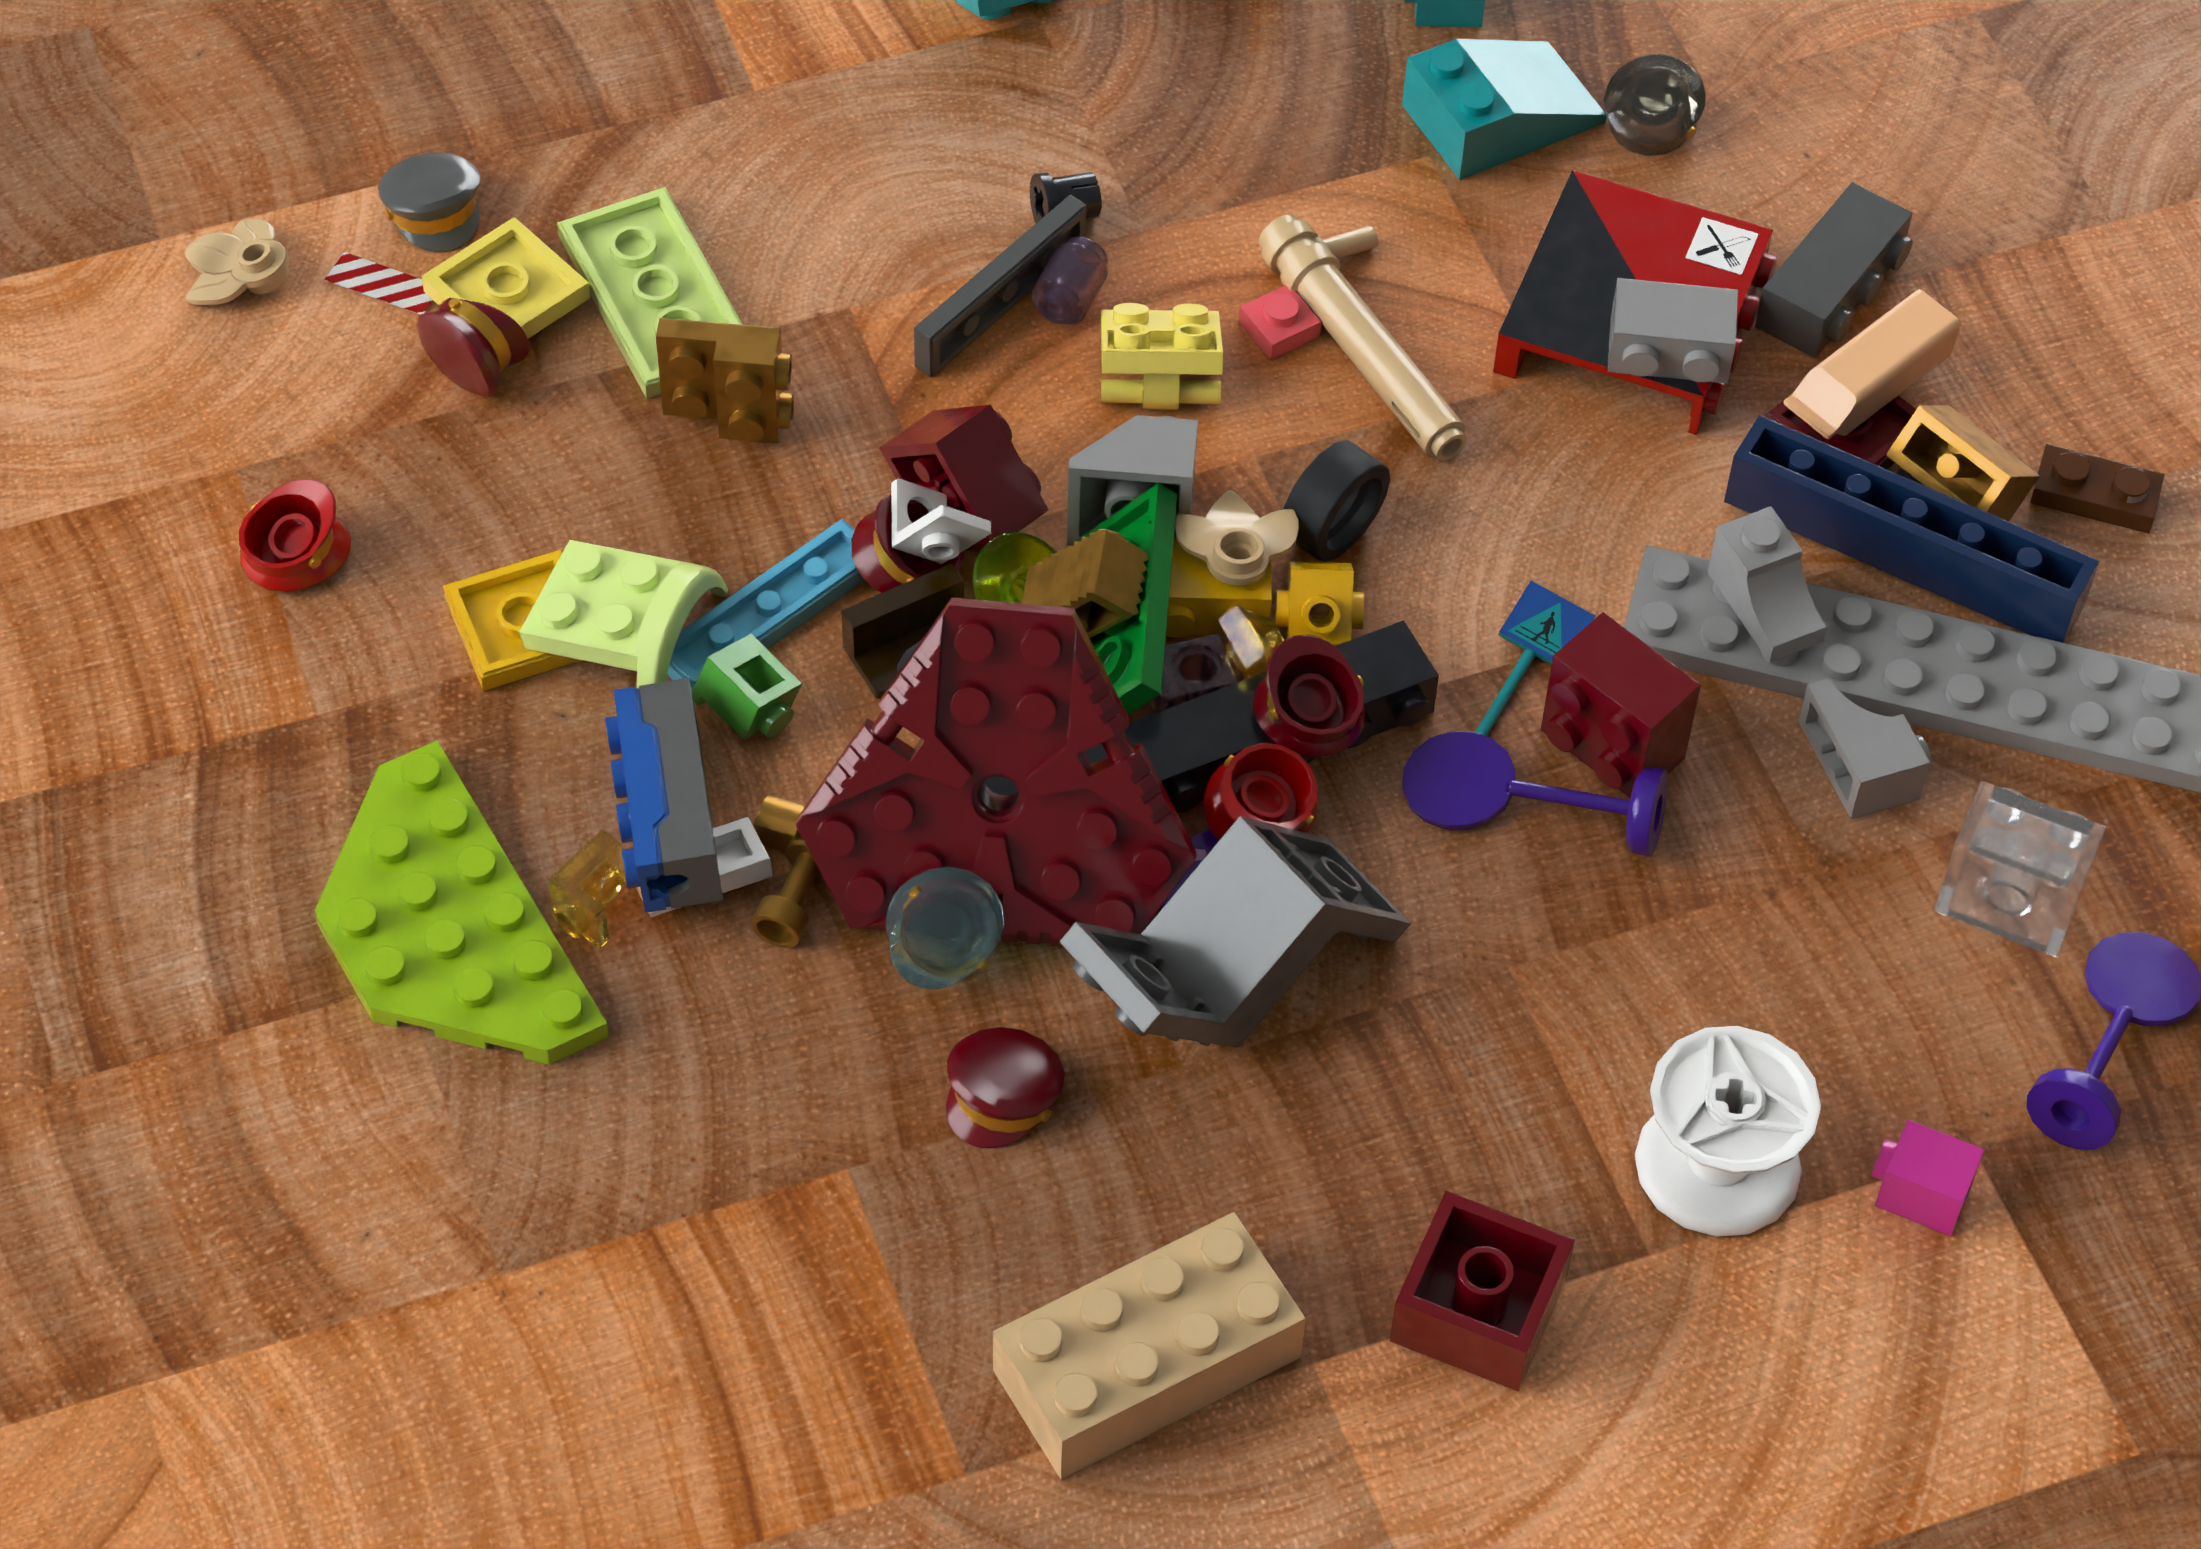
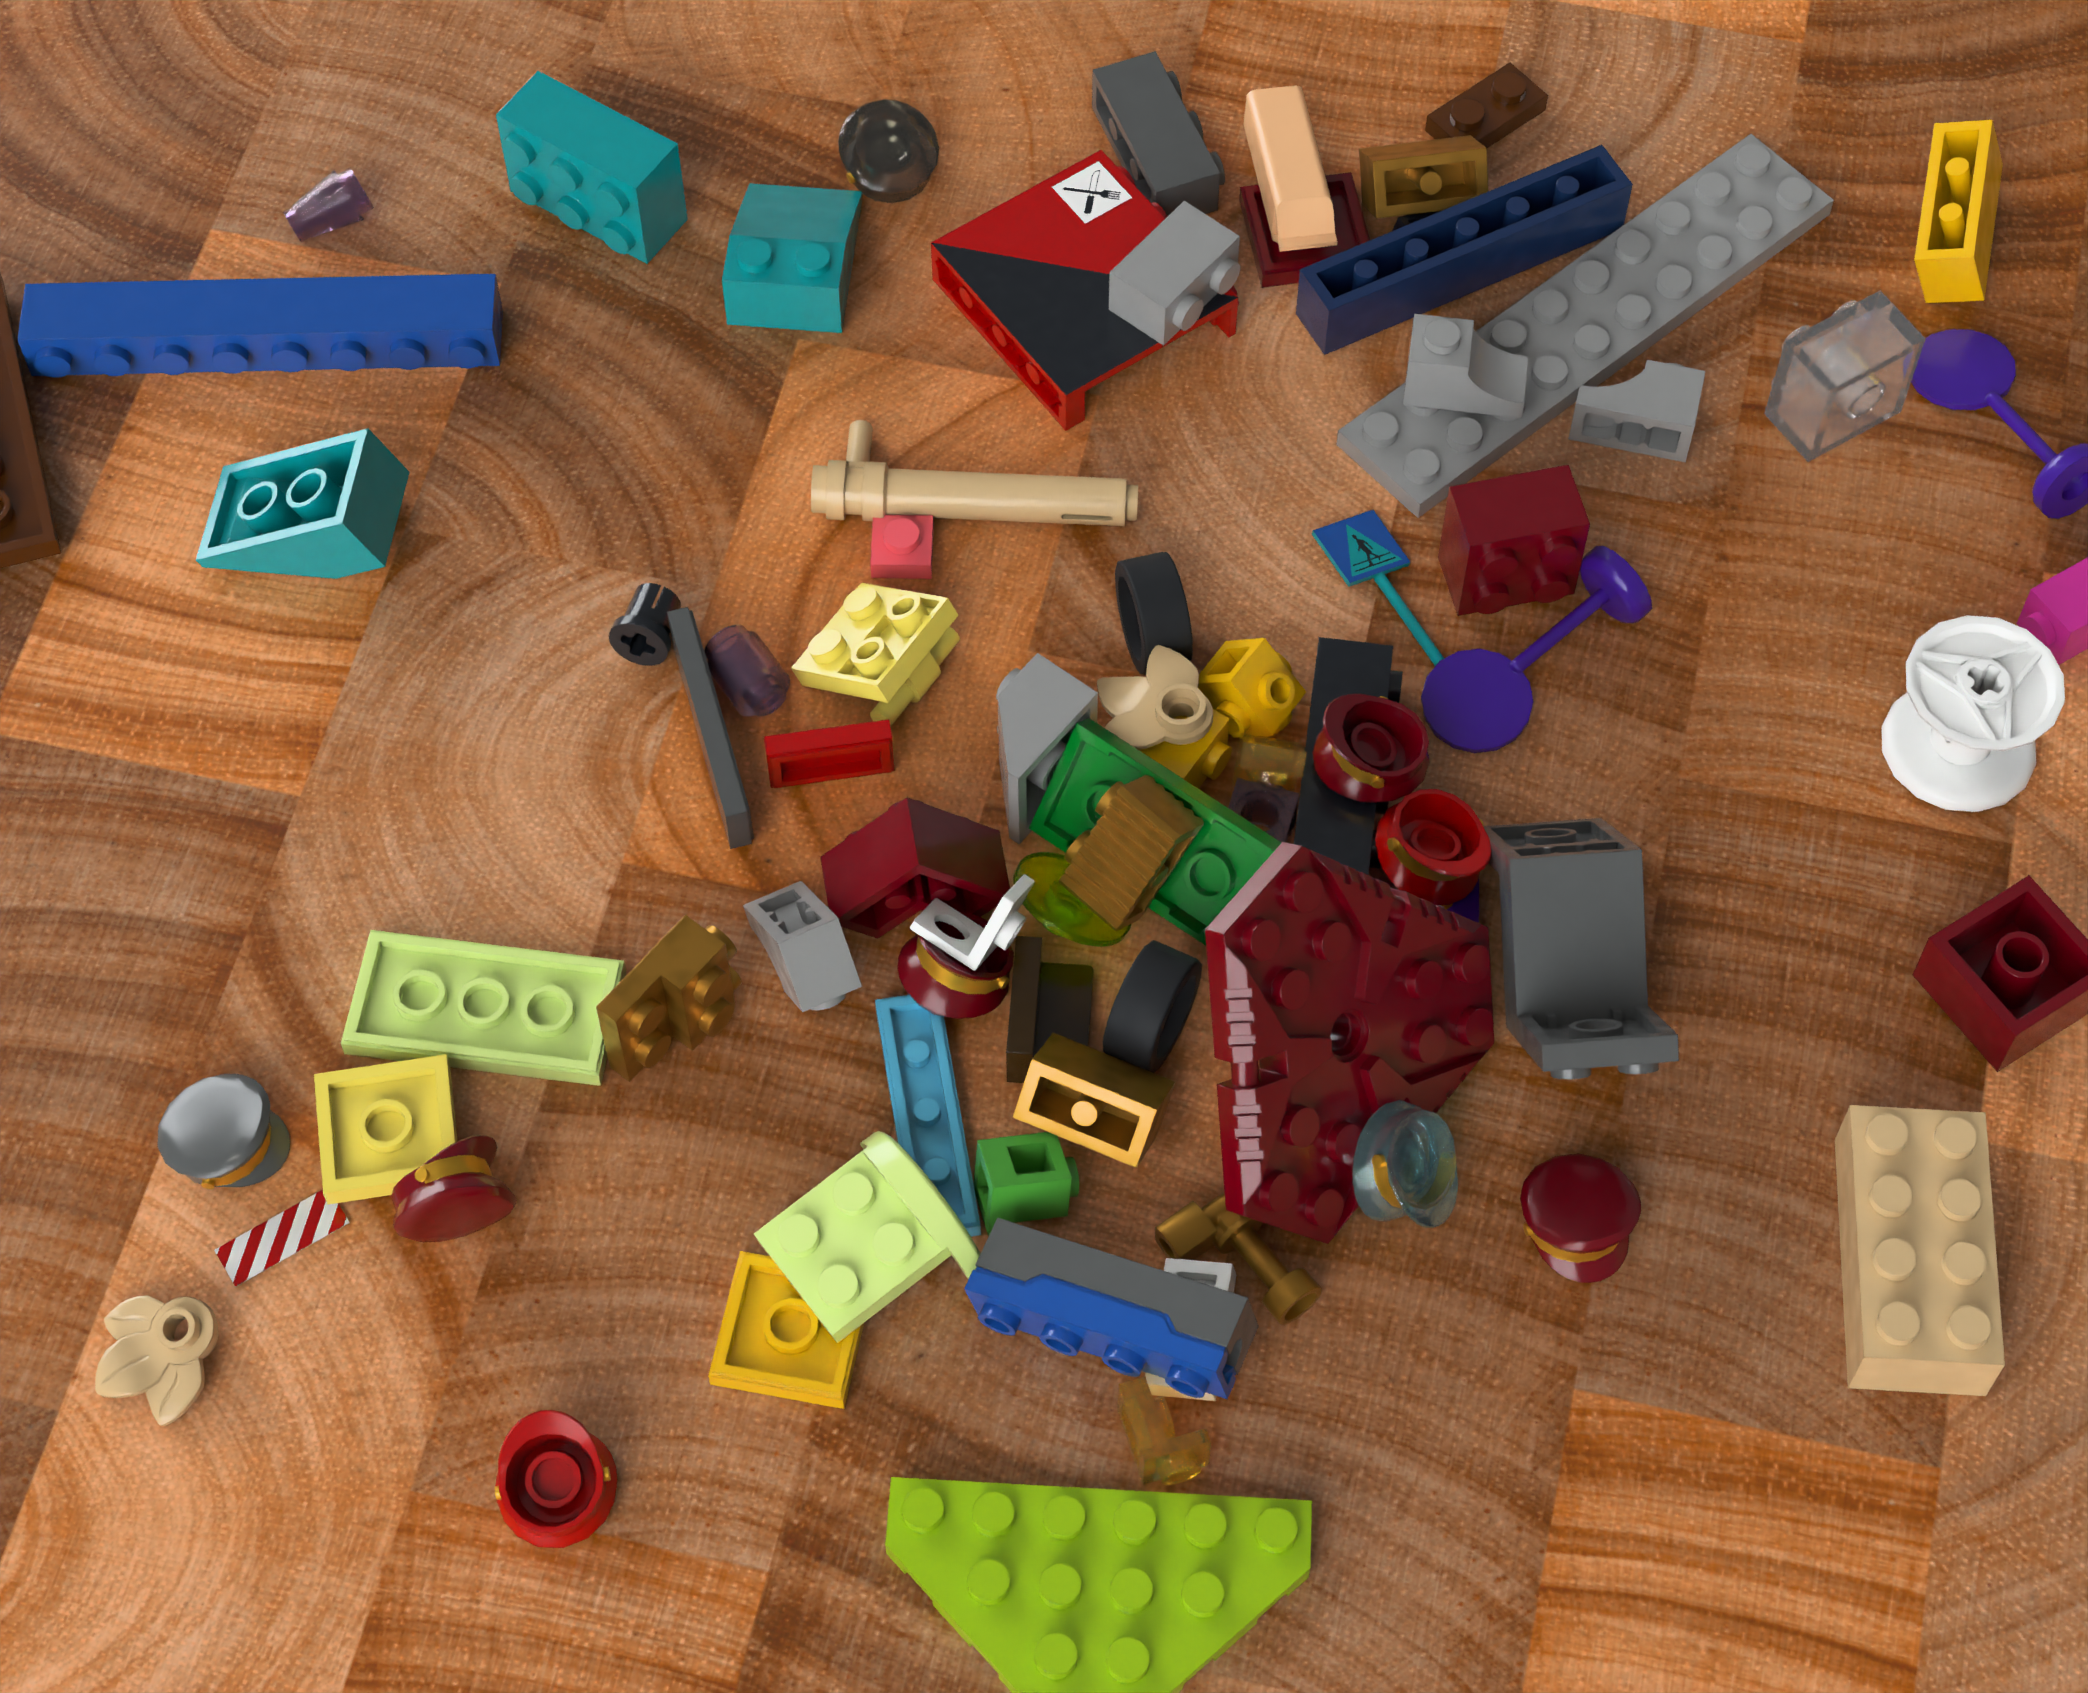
camera: 55 degrees left, 5 degrees up
none -> light grey arch [743,881,862,1012]
none -> red tile [764,719,895,788]
none -> pearl gold brick [1013,1032,1175,1168]

